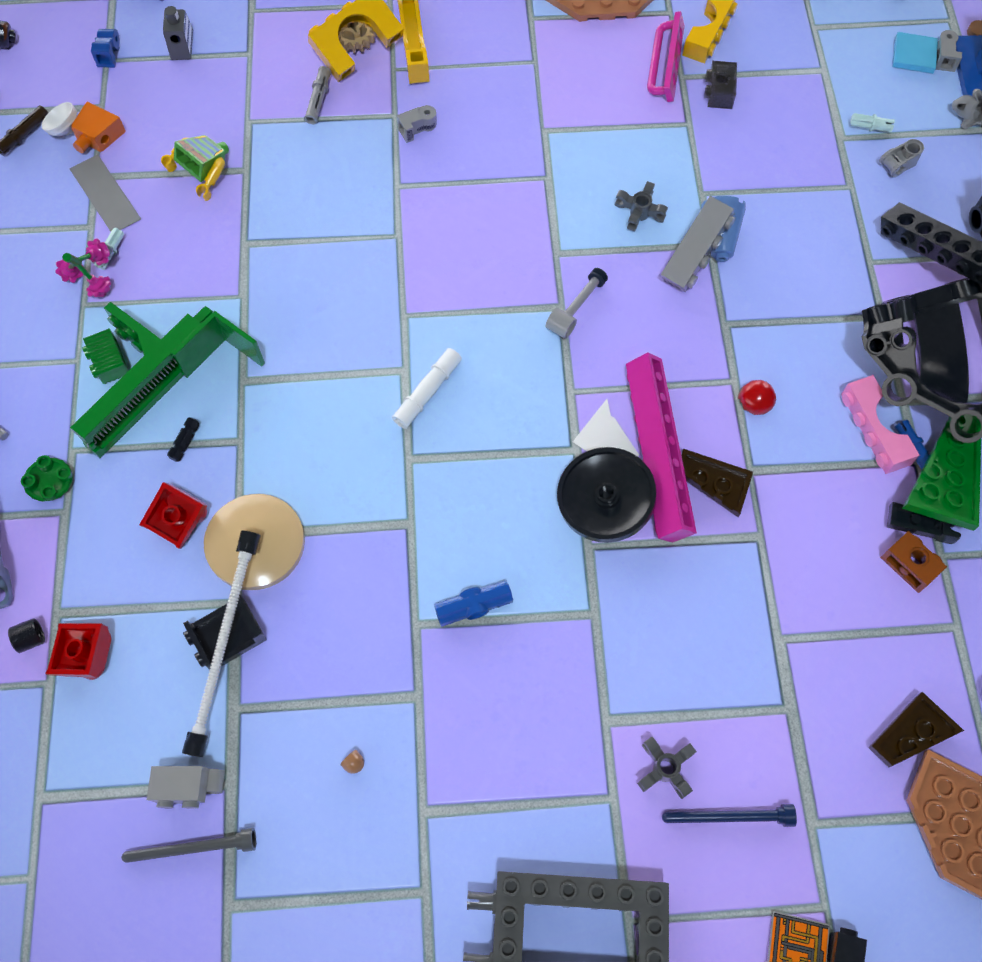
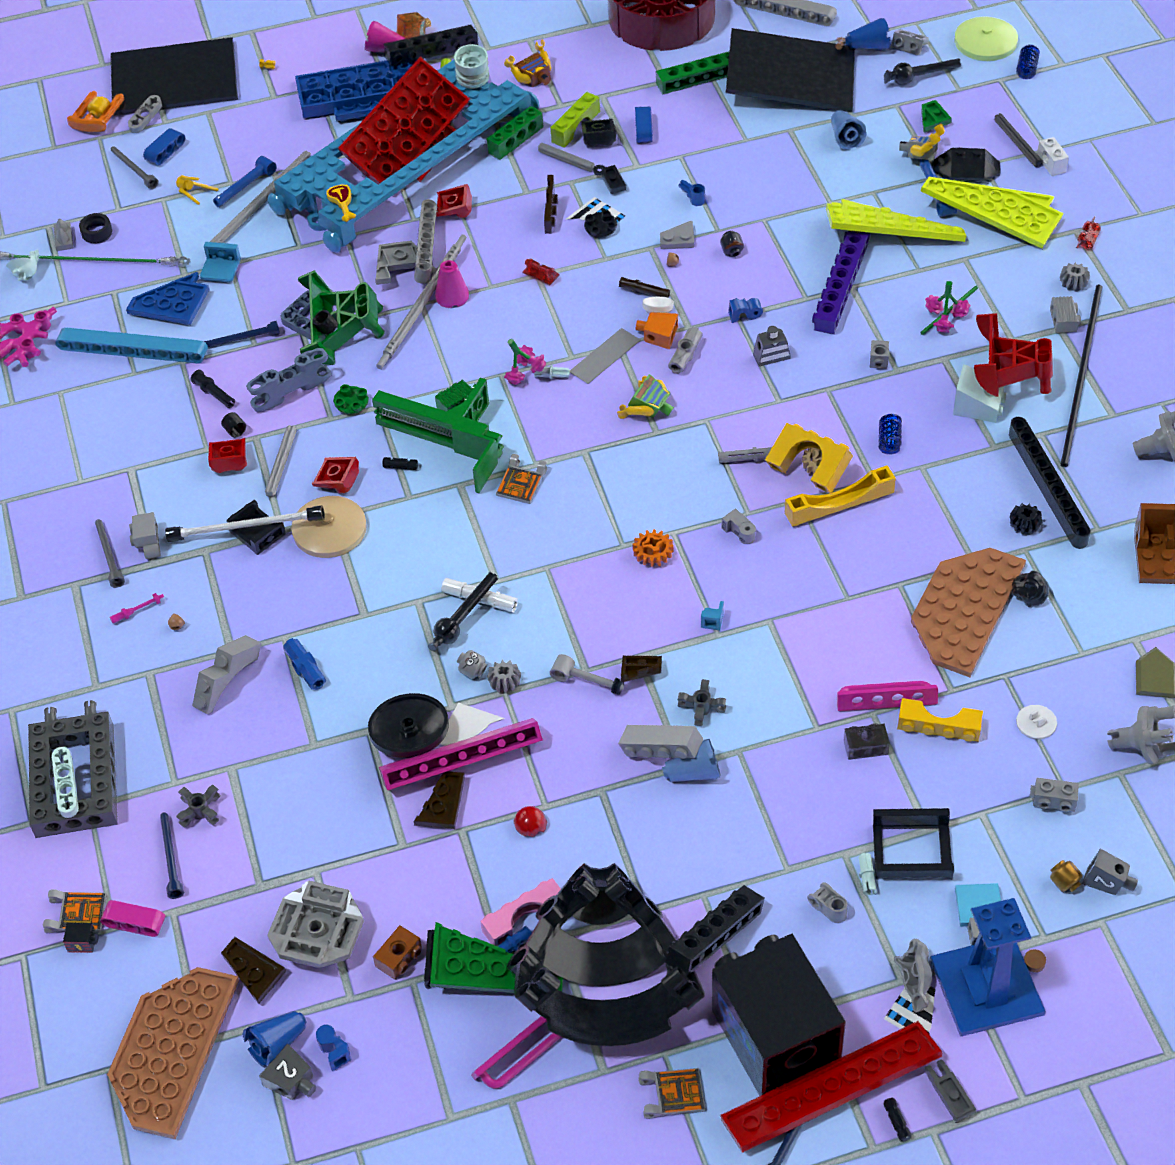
camera: 80 degrees right, 15 degrees down
none -> light aqua beam [52,747,79,818]
none -> dark pink beam [100,900,166,937]
none -> dark pink piece [109,593,164,623]
none -> light grey arch [192,635,261,714]
none -> light grey axle [265,425,297,497]
none -> light grey piece [267,881,364,968]
none -> black piece [428,571,498,652]
none -> light grey head [457,650,487,679]
none -> light grey gear [487,659,521,693]
none -> flag [496,454,547,504]
none -> dark brown wing [621,655,662,682]
none -> orange gear [632,529,674,567]
none -> light grey piece [668,327,703,374]
none -> dark azure panel [701,601,724,631]
none -> black piece [873,808,954,880]

